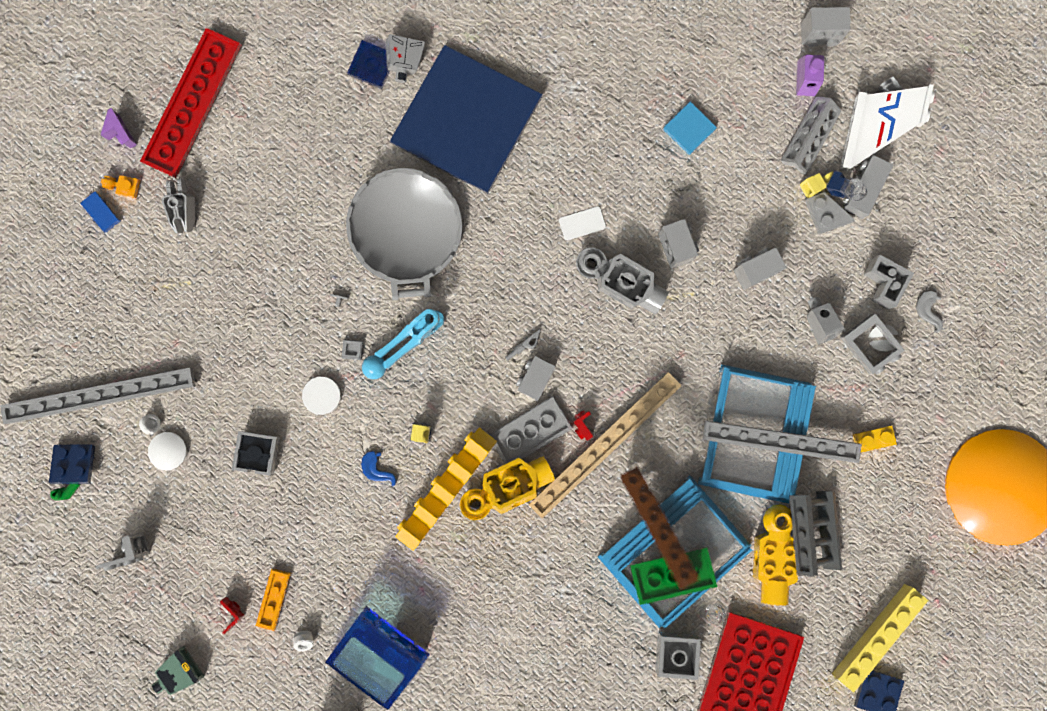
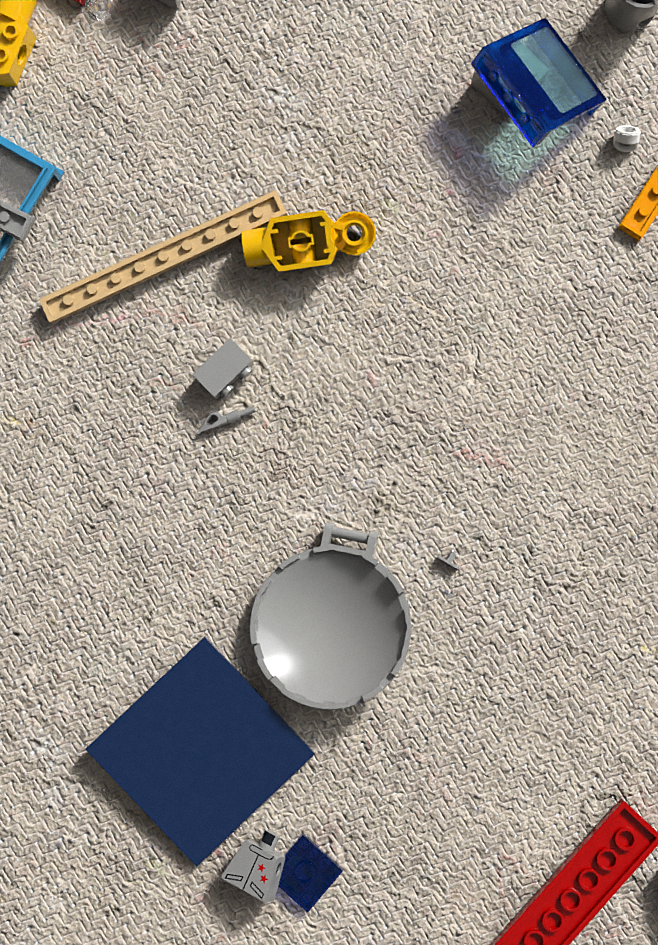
camera: 160 degrees left, 0 degrees up
light grey hinge [161,178,195,233] -> none
piece [232,431,280,476] -> none
white tile [302,377,341,415] -> none
light grey tile [341,339,363,360] -> none
blue piece [361,451,396,486] -> none
medium azure piece [362,309,445,380] -> none
yellow brick [395,427,497,551] -> none
light yellow leg [410,423,432,443] -> none
light grey tile [489,396,573,464] -> none
white sticker [559,207,606,240] -> none
red bracket [573,410,594,441] -> none
light grey brick [576,247,669,314] -> none
piece [597,475,752,629] -> none
reddish brown window [620,466,700,590] -> none
green plate [630,548,718,605] -> none

